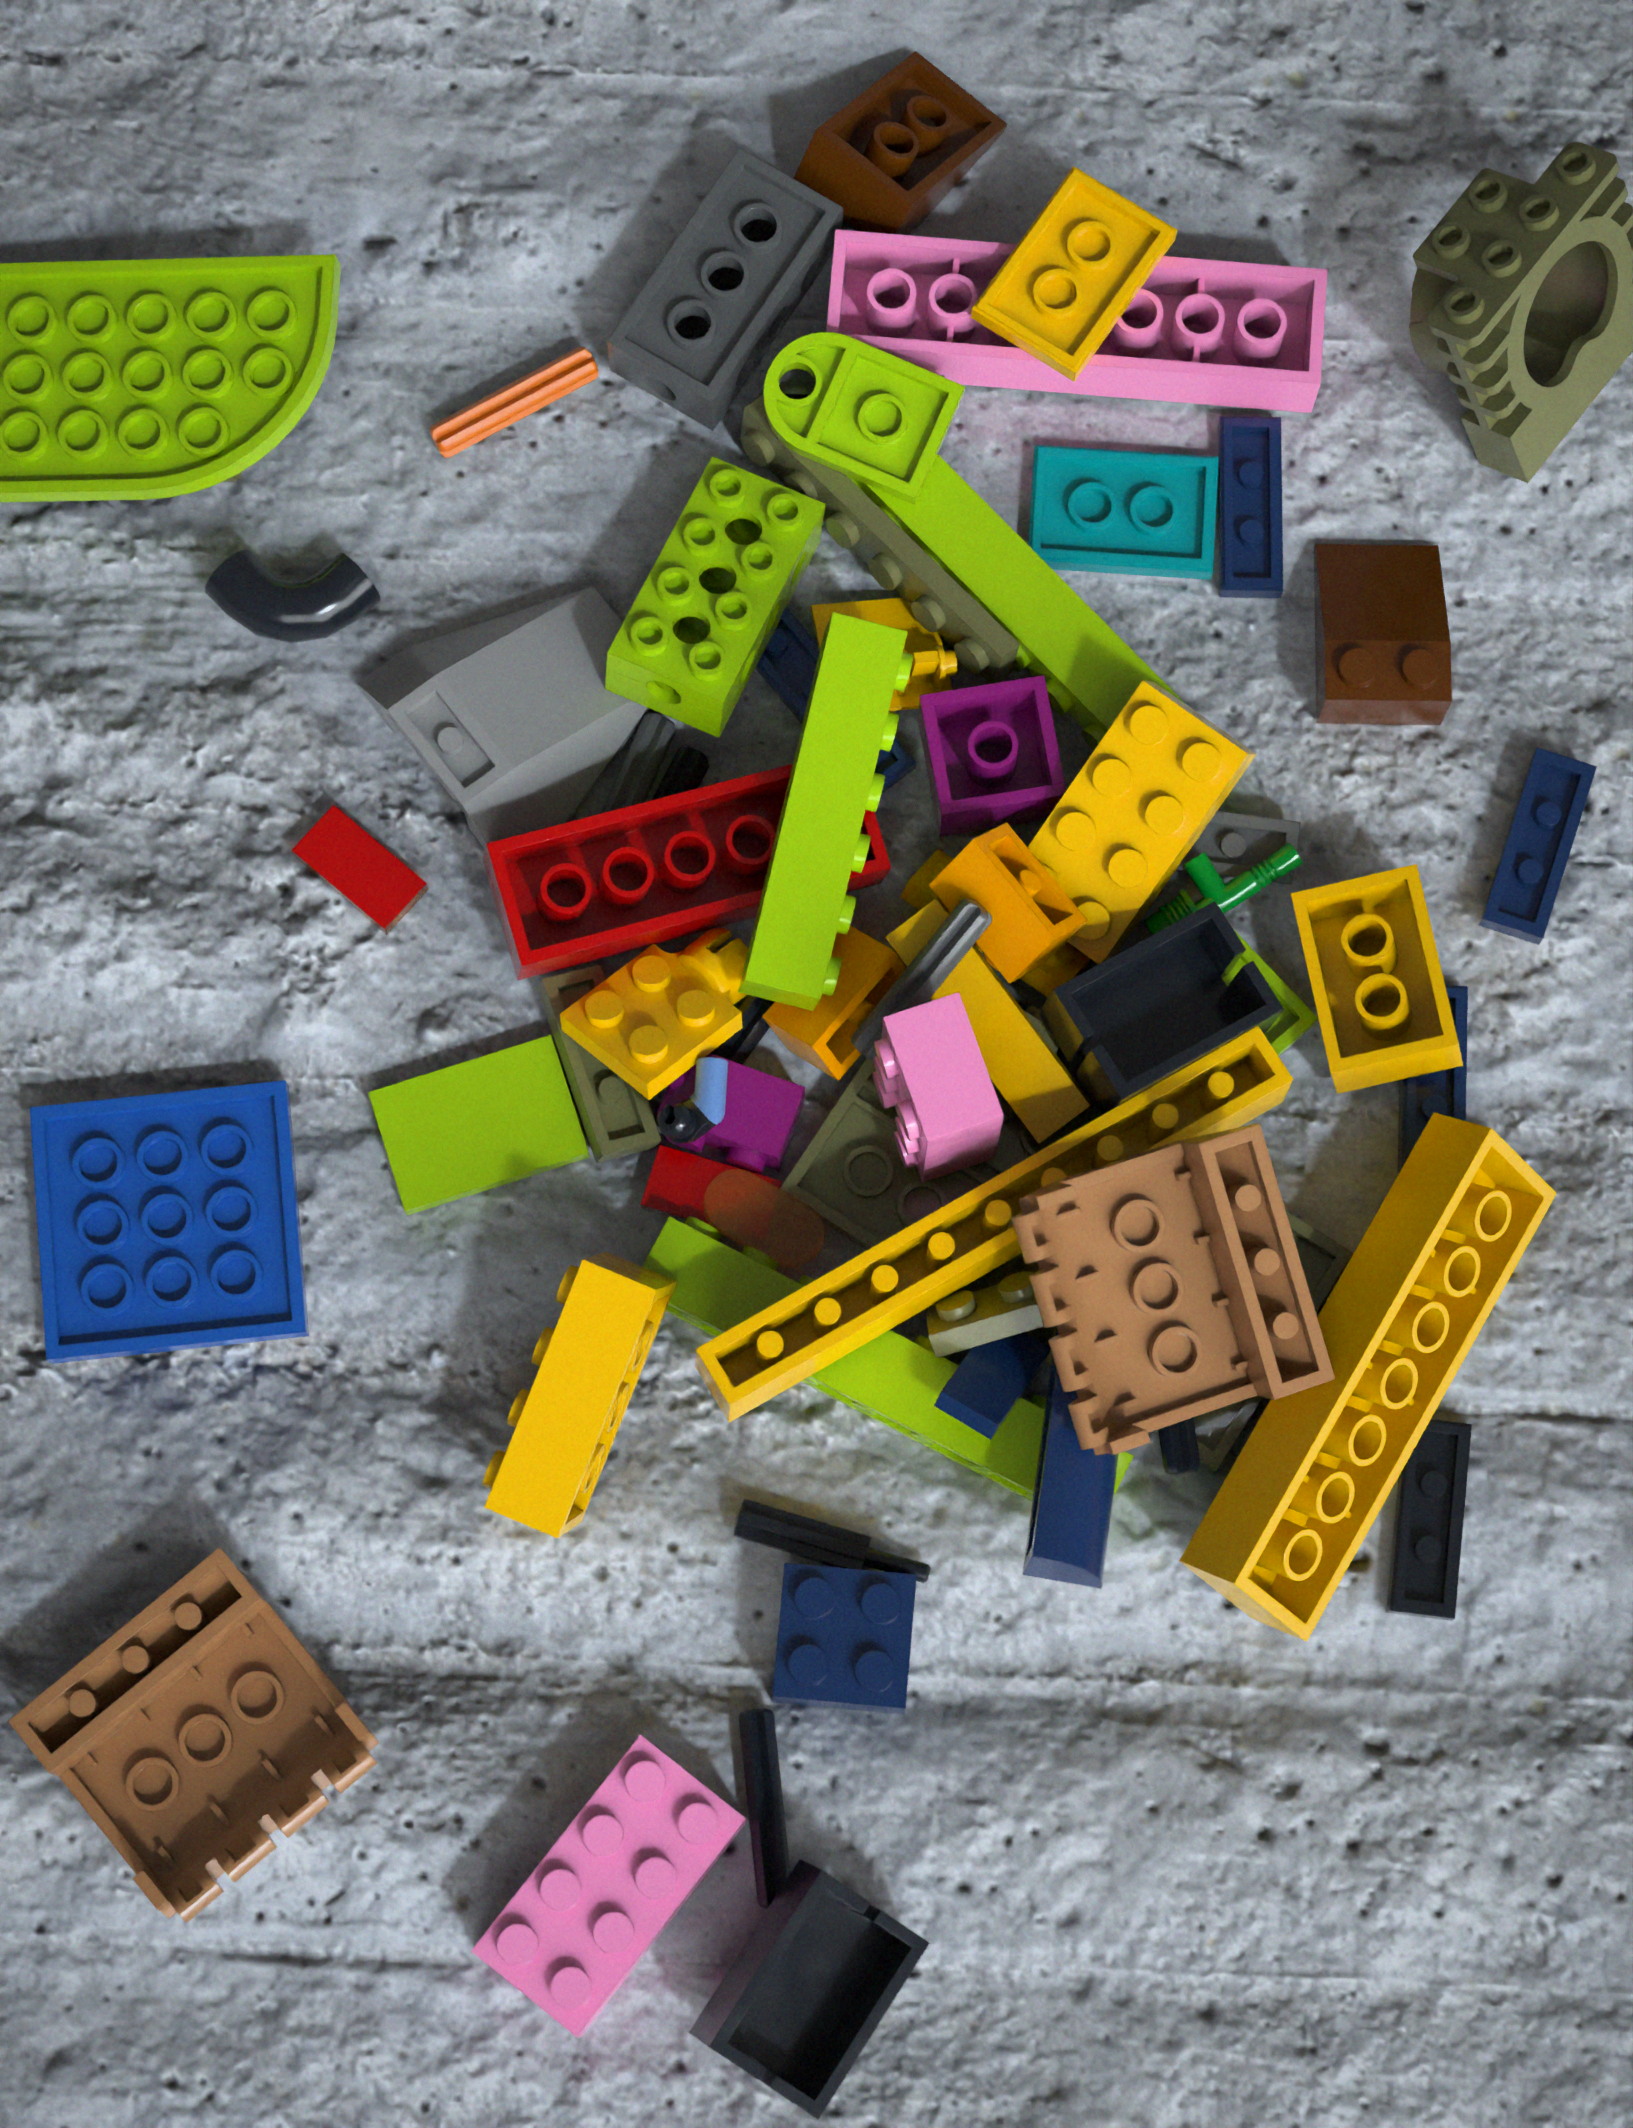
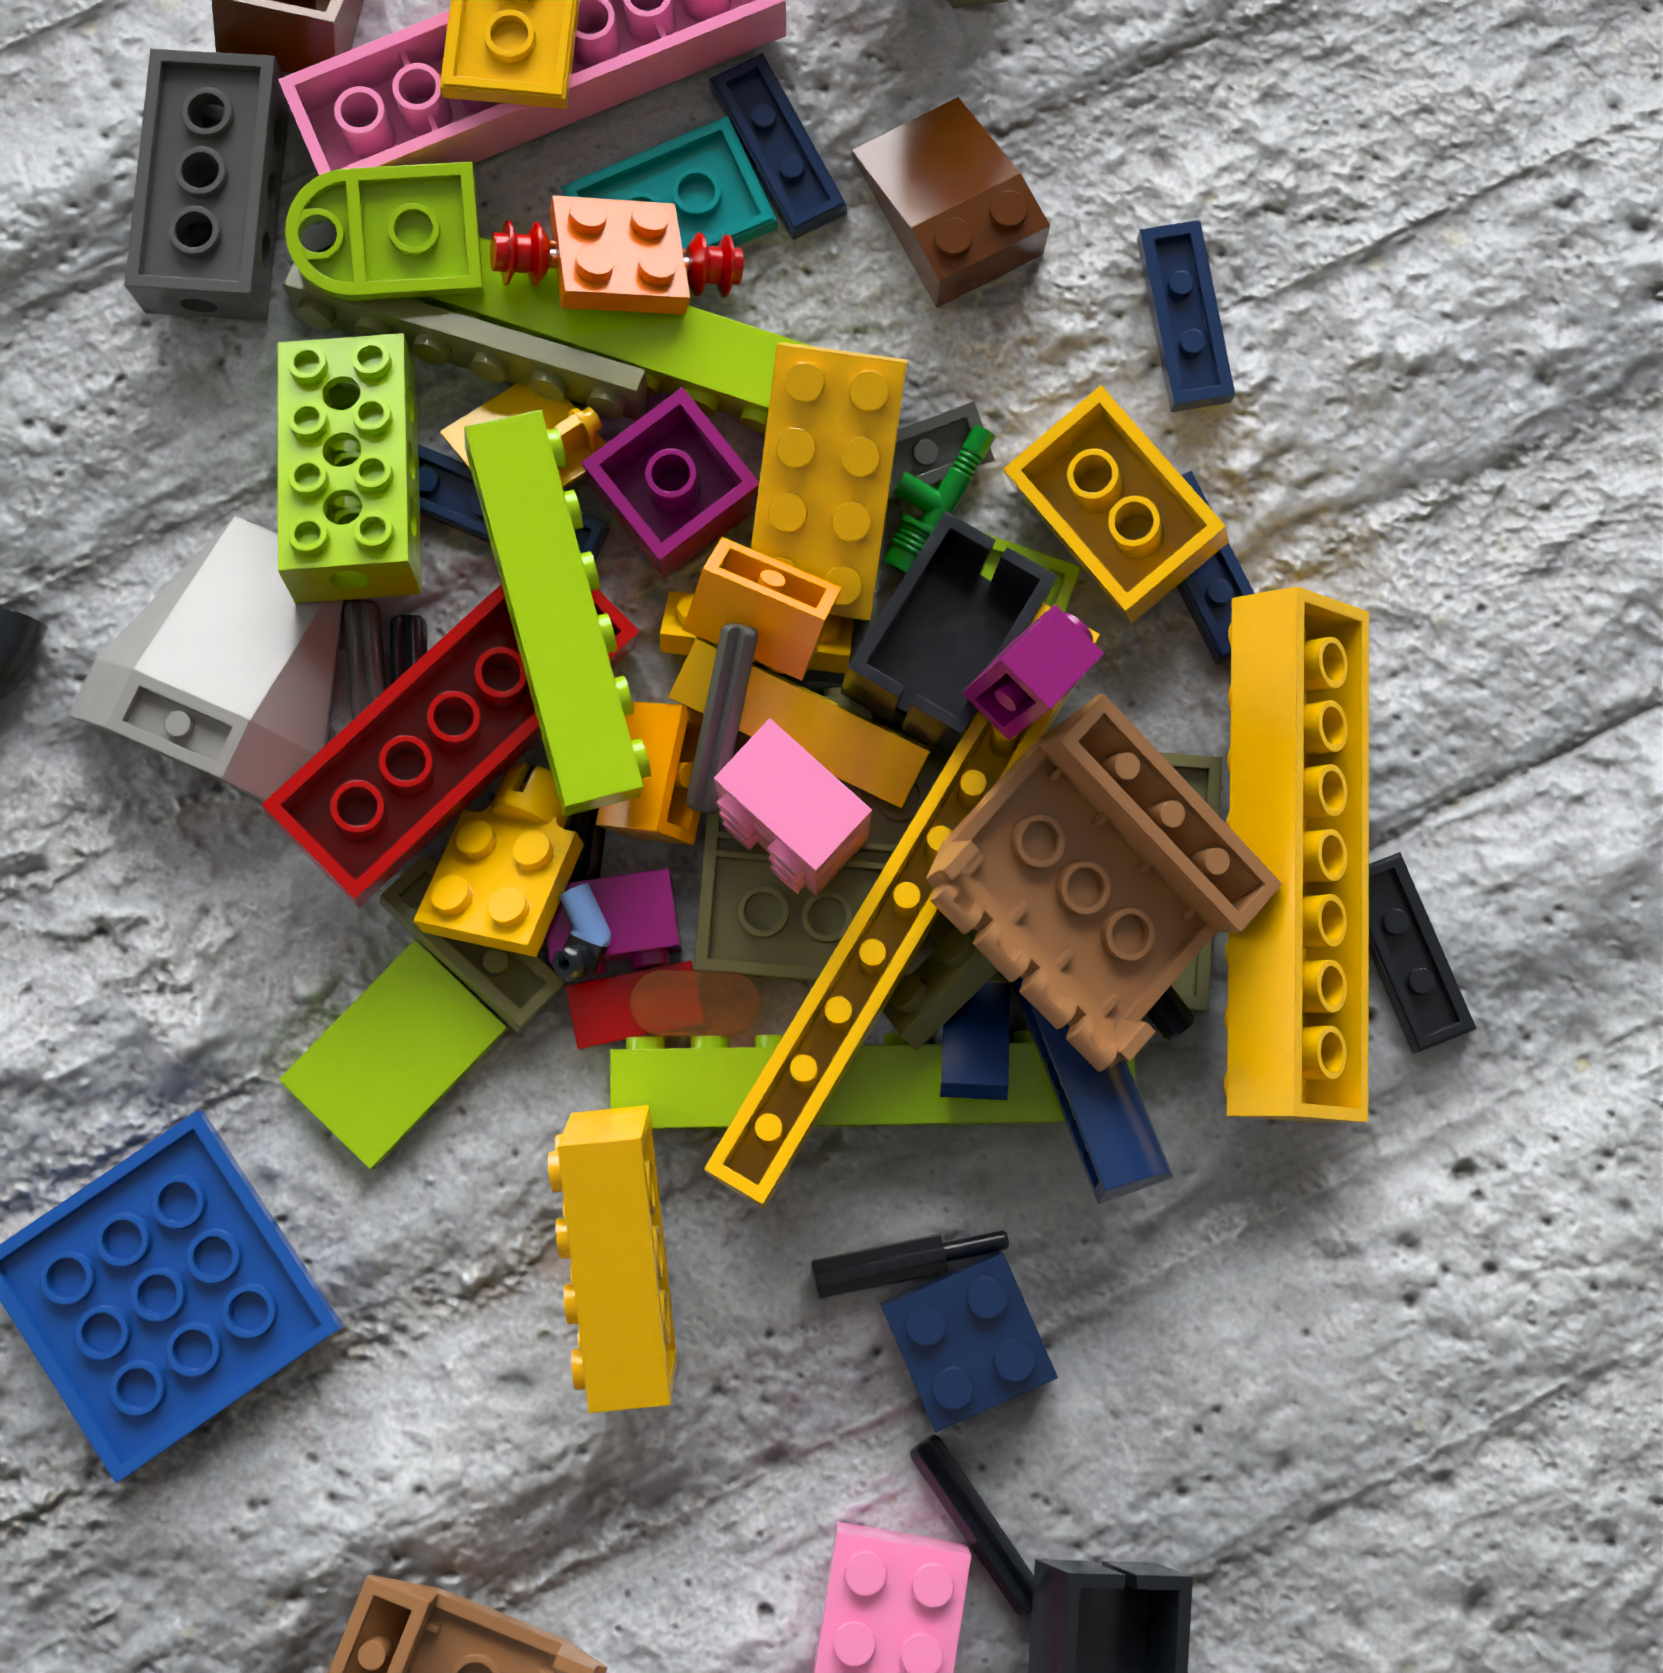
camera: 30 degrees left, 5 degrees up
red tile [291,804,429,935] -> none
orange axle [429,346,599,458] -> none
none -> plate [490,195,744,315]
none -> magenta brick [962,604,1104,740]

